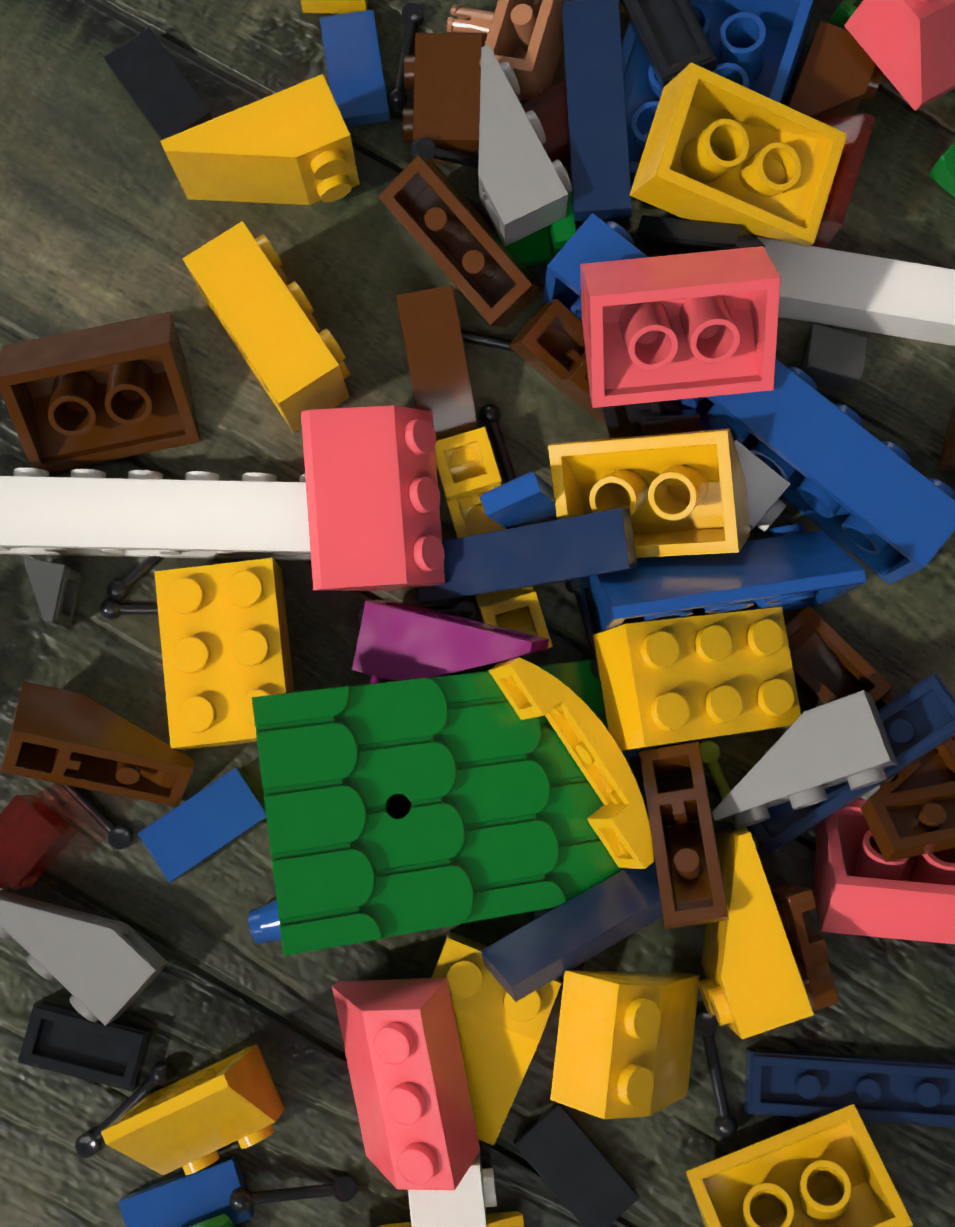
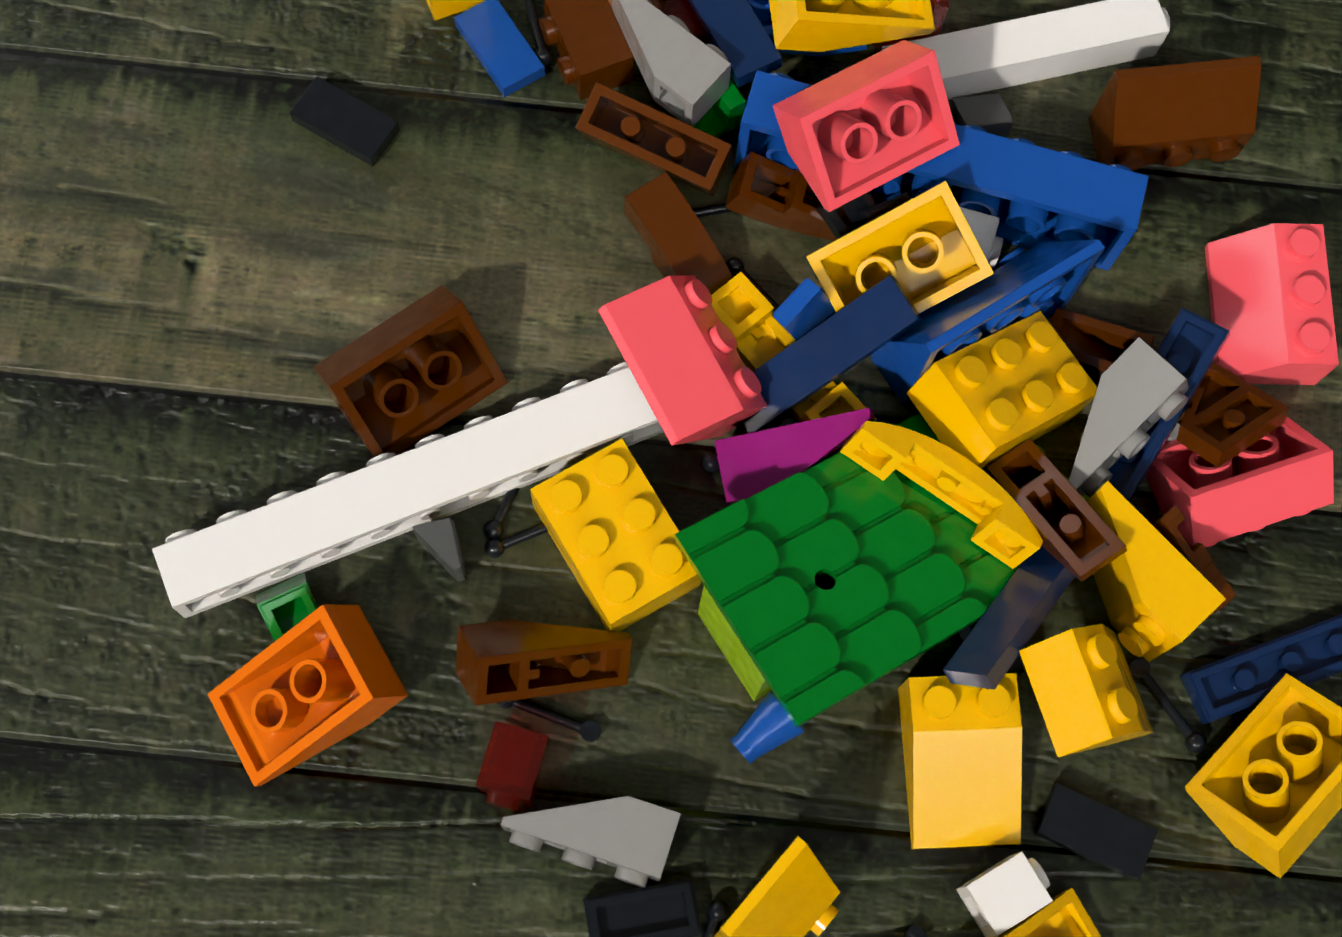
camera: 30 degrees left, 10 degrees down
blue tile [138,767,266,883] -> none
yellow slope [160,74,360,205] -> none
yellow brick [182,221,351,433] -> none
coral slope [332,977,480,1190] -> none
black hinge [411,137,479,169] -> none
black hinge [565,577,600,680] -> none
black tile [637,215,765,256] -> none

